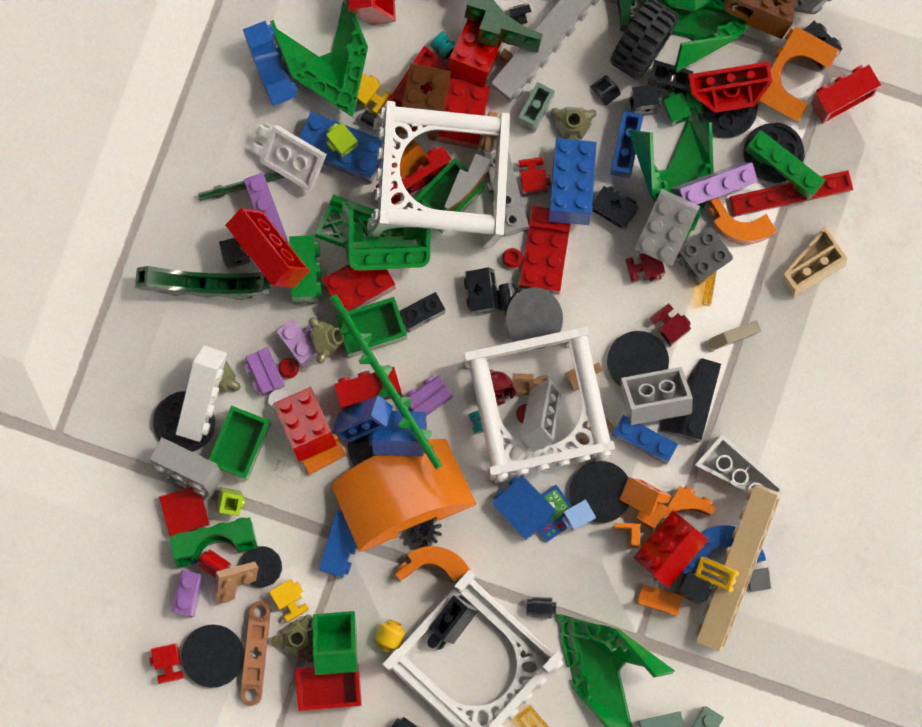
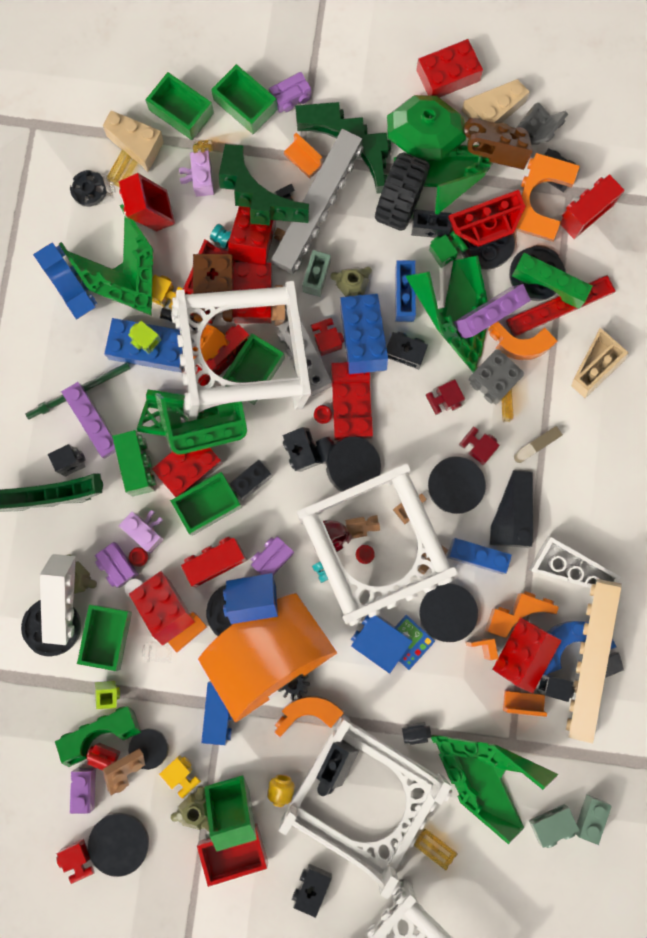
camera: 10 degrees left, 0 degrees up
light grey brick [150,438,223,497] -> none
red tile [159,487,210,537] -> none
red brick [225,208,310,288] -> none
nougat piece [241,601,271,706] -> none
white tile [250,123,327,191] -> none
olive rock [309,317,344,364] -> none
green plant [329,294,443,470] -> none
blue brick [332,395,393,443] -> none
light grey slope [444,154,491,211] -> none
light grey brick [520,378,562,452] -> none
light blue brick [562,500,596,531] -> none
black slope [590,75,621,105] -> none
orange panel [620,477,671,517] -> none
light grey brick [621,367,693,425] -> none
black brick [629,84,662,115] -> none
light grey brick [635,189,700,266] -> none
yellow tile [695,557,739,592] -> none

